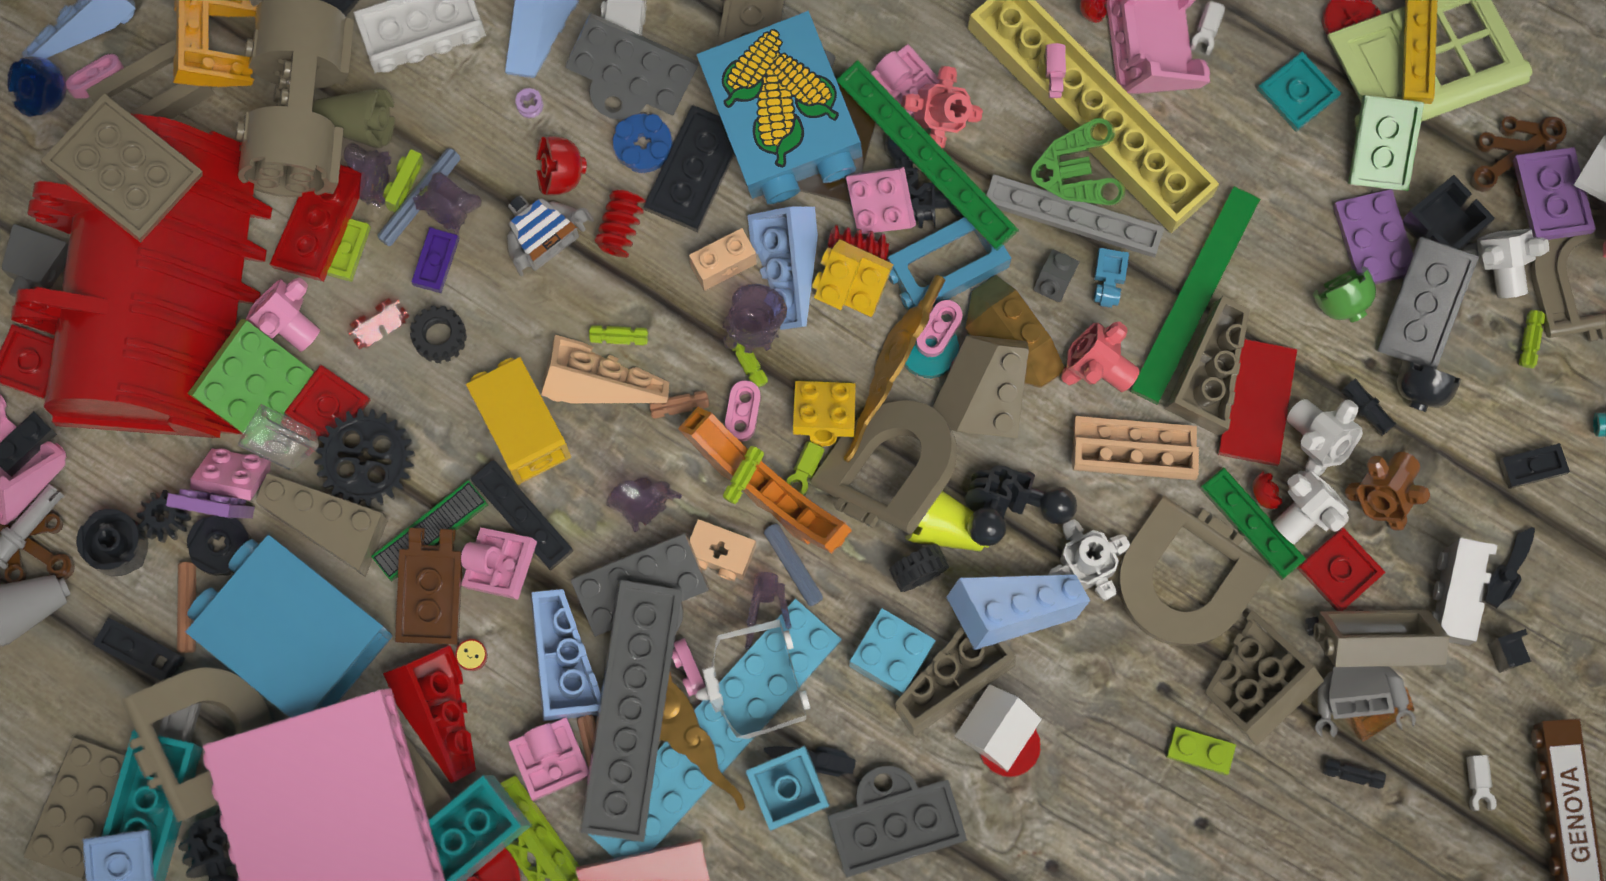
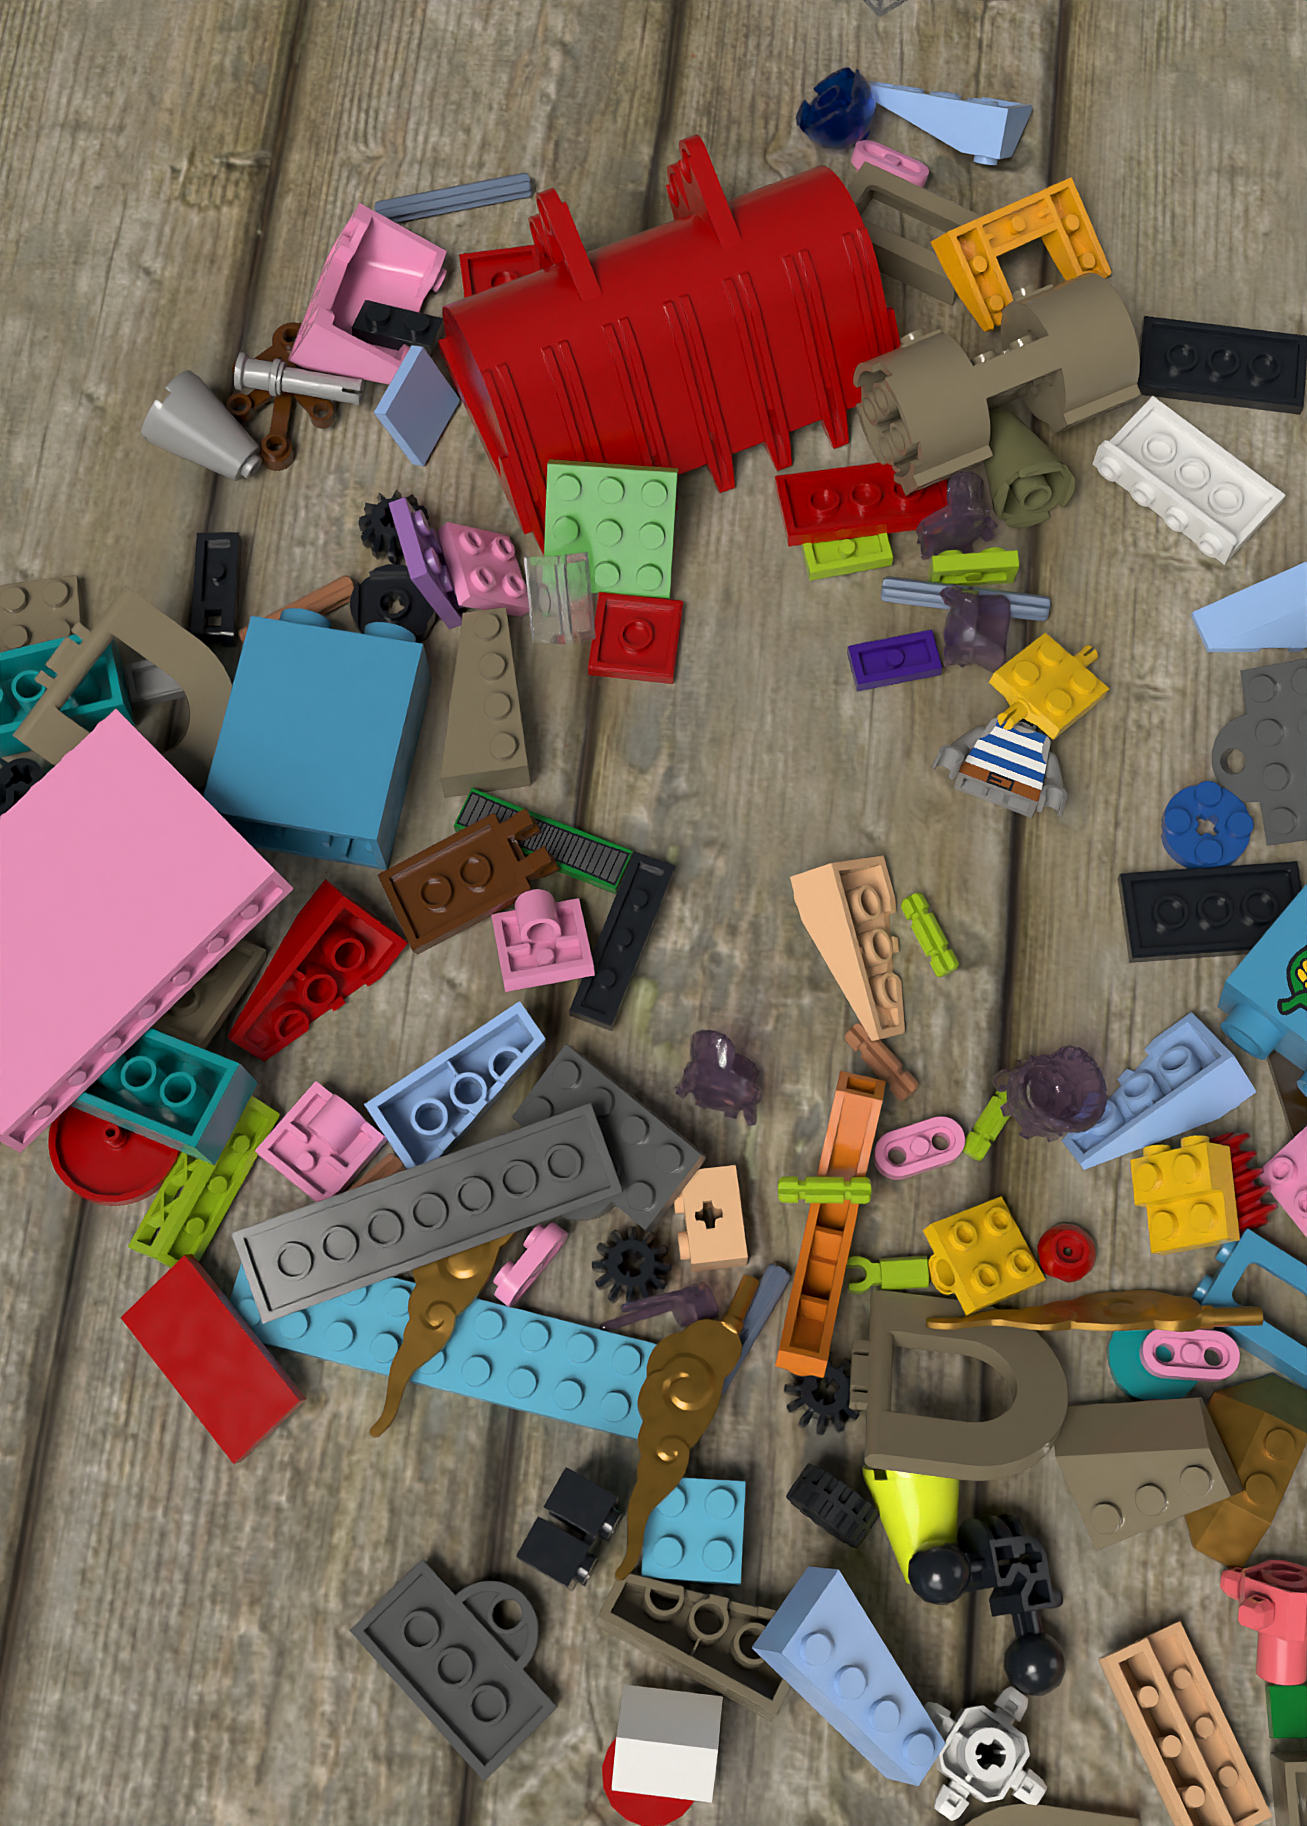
camera: 65 degrees right, 5 degrees down
dark grey torso [2,224,68,297] -> none
dark tan plate [41,93,203,242] -> none
black brick [76,509,148,577] -> none
bright pink piece [246,278,320,352] -> none
black gear [314,409,415,508] -> none
clear red hinge [347,298,410,350] -> none
black tyre [410,305,467,363] -> none
light yellow tile [455,639,488,671] -> none
yellow slope [466,357,572,485] -> none
lavender bush [515,88,543,118] -> none
red cylinder [536,136,587,196] -> none
red piece [594,190,646,258] -> none
light nougat brick [689,228,757,291] -> none
white piece [696,619,810,739] -> none
medium azure brick [746,746,830,831] -> none
black piece [764,746,856,777] -> none
none -> light blue tile [374,345,460,466]
none -> black piece [515,1467,623,1592]
none -> black gear [592,1226,672,1308]
none -> pearl gold piece [615,1275,760,1581]
none -> black gear [784,1352,860,1436]
none -> yellow plate [988,632,1110,740]
none -> red plate [1037,1223,1096,1283]

